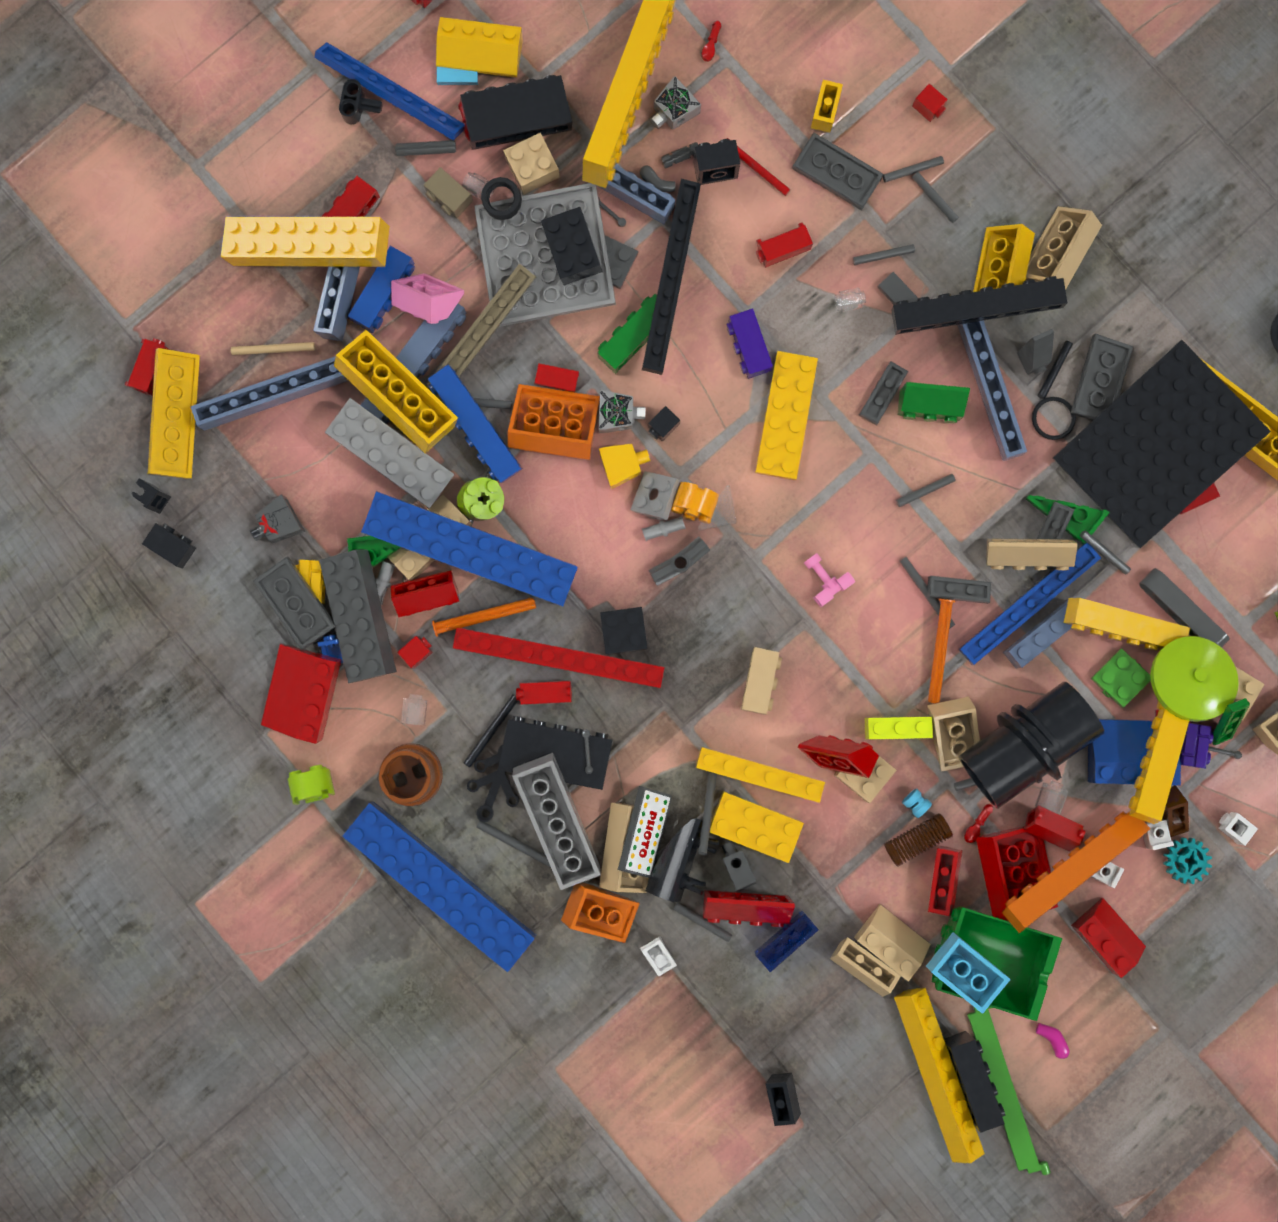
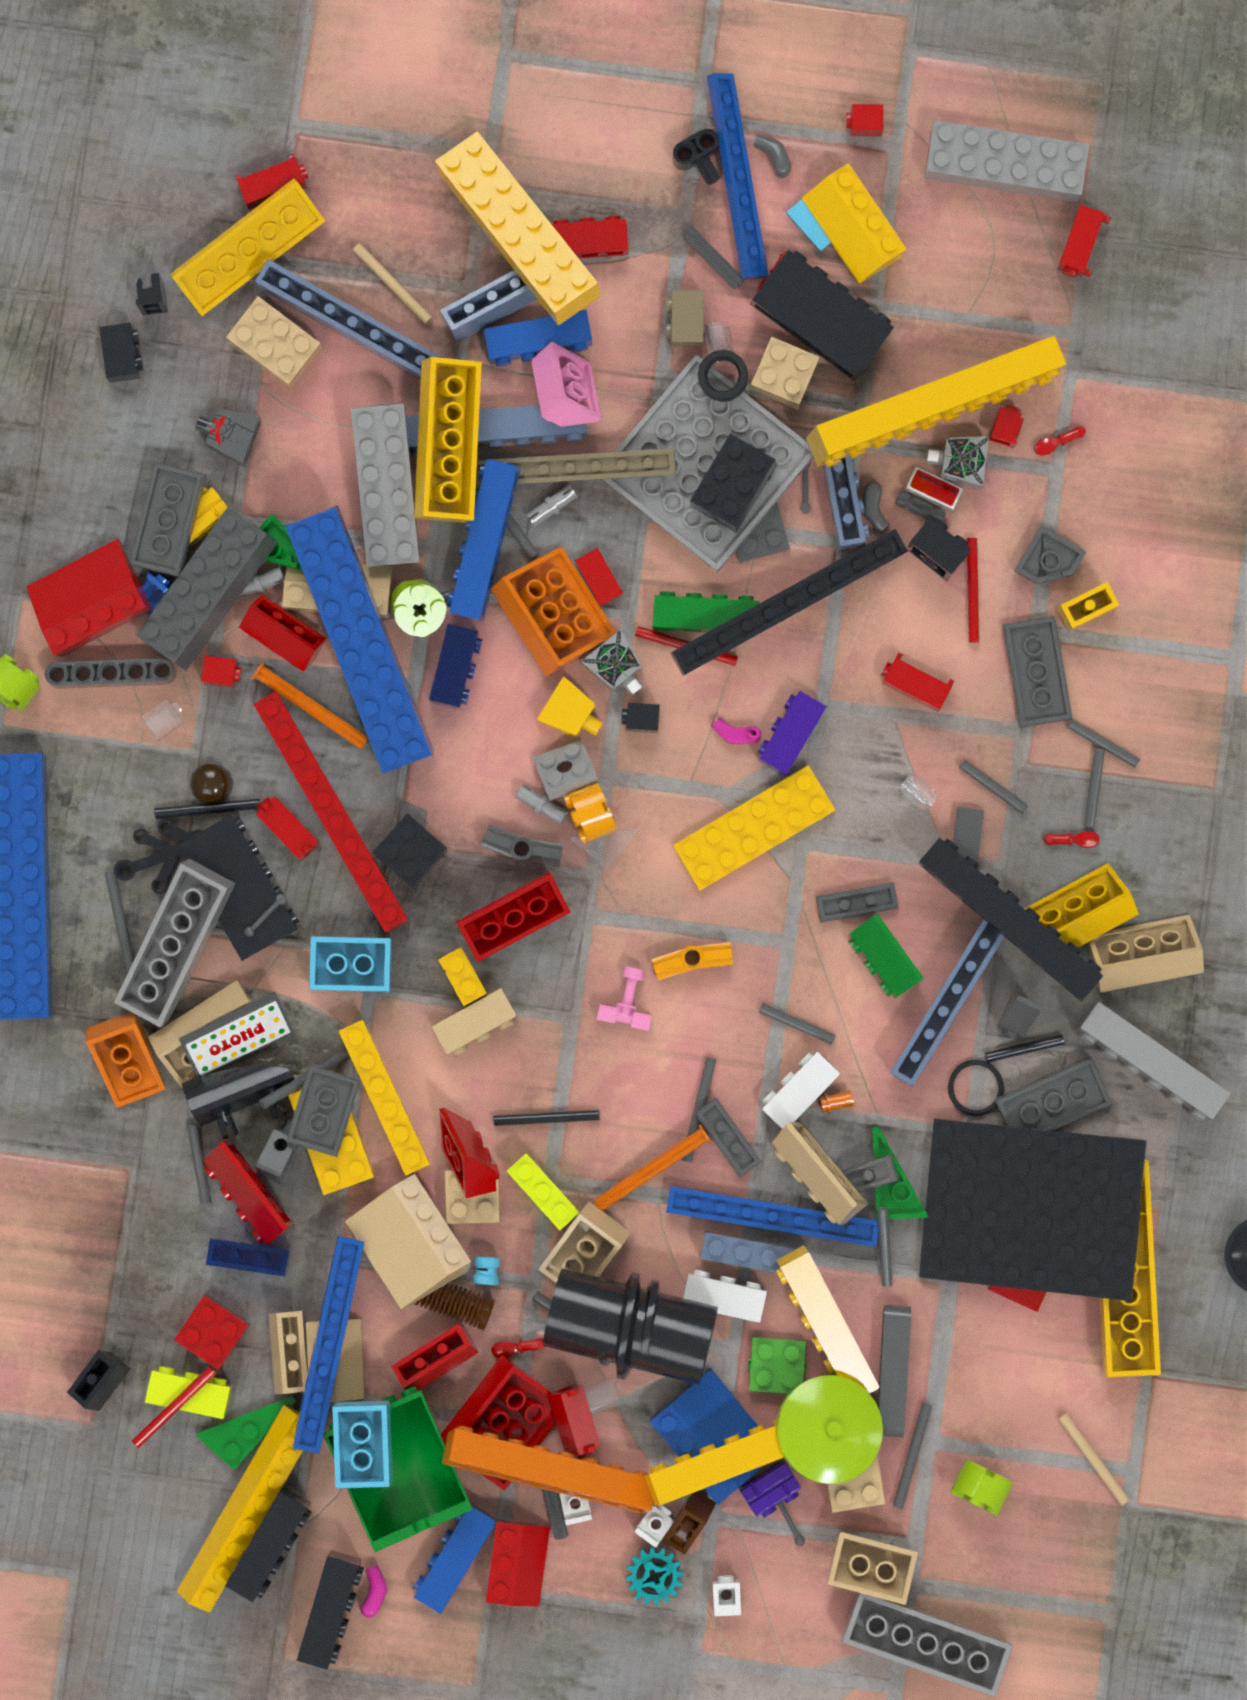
camera: 45 degrees right, 0 degrees up
dark orange piece [379,743,443,806] -> none
white slope [640,936,677,976] -> none
red brick [912,83,948,122] -> none
bright green piece [967,1007,1051,1175] -> none
green tile [1212,698,1250,745] -> none
none -> dark grey beam [44,658,177,689]
none -> red bar [131,1366,217,1448]
none -> neon yellow brick [145,1366,232,1419]
none -> red brick [174,1294,251,1370]
none -> dark brown hair [190,764,233,803]
none -> green wing [196,1396,297,1470]
none -> tan brick [226,296,323,390]
none -> dark grey tile [286,1065,361,1157]
none -> blue plate [292,1236,364,1454]
none -> black brick [296,1550,364,1670]
none -> medium azure brick [309,937,392,993]
none -> tan slope [345,1174,471,1311]
none -> blue brick [412,1502,497,1614]
none -> clear blue brick [429,624,483,710]
none -> yellow brick [438,947,488,1007]
none -> red slope [456,872,571,962]
none -> black bar [494,1110,600,1126]
none -> light grey pin [526,484,578,528]
none -> dark grey axle [543,1489,568,1540]
none -> red bar [635,626,738,666]
none -> light orange piece [651,942,733,981]
none -> white brick [683,1270,767,1323]
none -> dark pink arm [711,717,762,745]
none -> dark grey arm [754,134,792,178]
none -> white brick [761,1052,840,1129]
none -> orange pin [819,1090,854,1114]
none -> dark grey bar [893,1403,932,1509]
none -> slope [905,467,963,513]
none -> red window [989,405,1024,448]
none -> dark grey plate [1014,525,1086,585]
none -> red piece [1044,831,1100,849]
none -> light grey brick [1075,1002,1231,1121]

